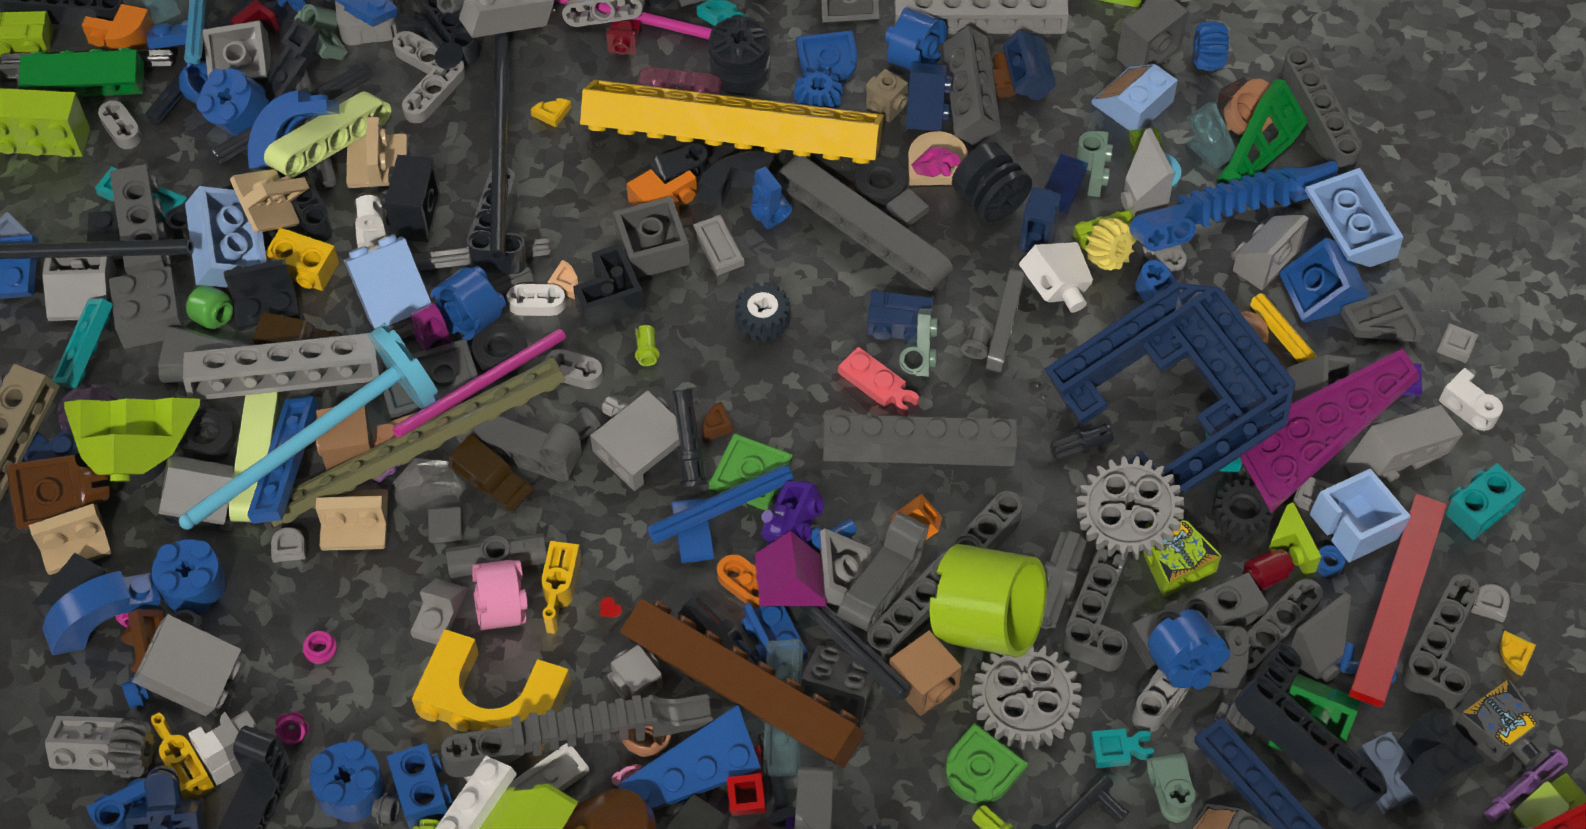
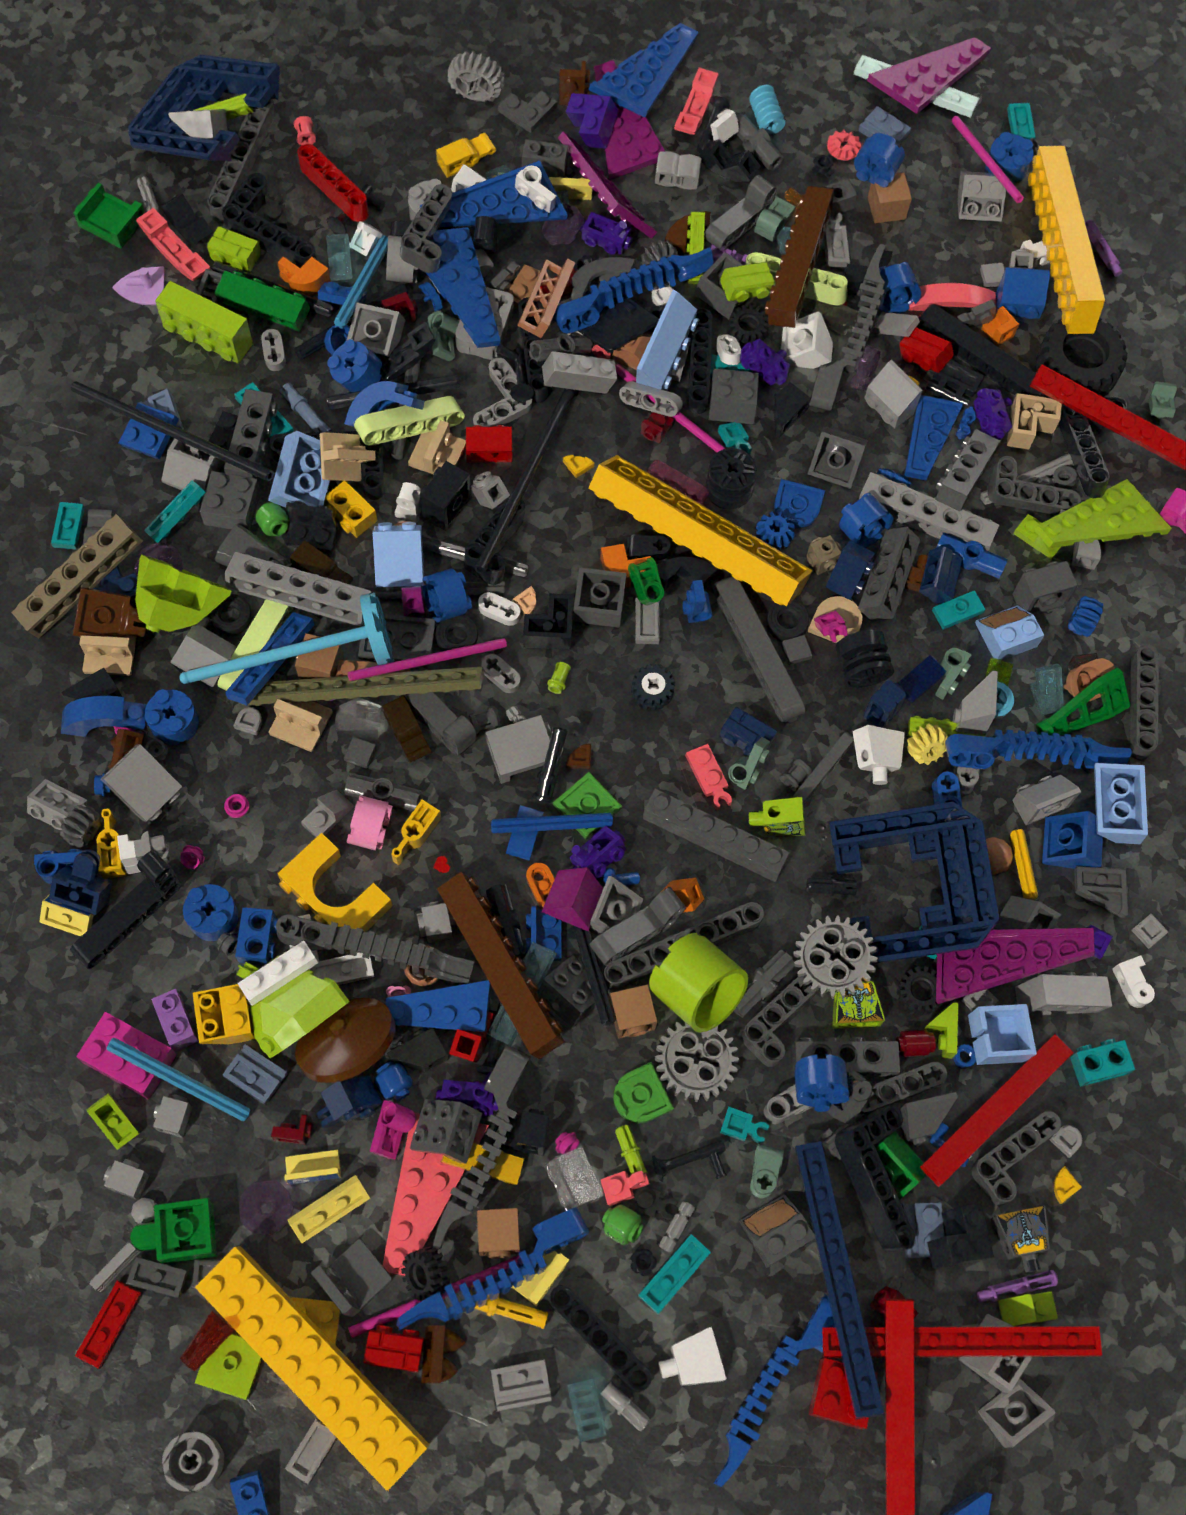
camera: 20 degrees right, 10 degrees up
none -> sand blue pin [280,383,333,432]
none -> red brick [466,425,512,462]
none -> light grey brick [471,471,510,509]
none -> green piece [628,557,664,605]
none -> lime torso [749,797,805,836]
none -> teal plate [932,590,986,630]
none -> blue piece [936,532,1008,579]

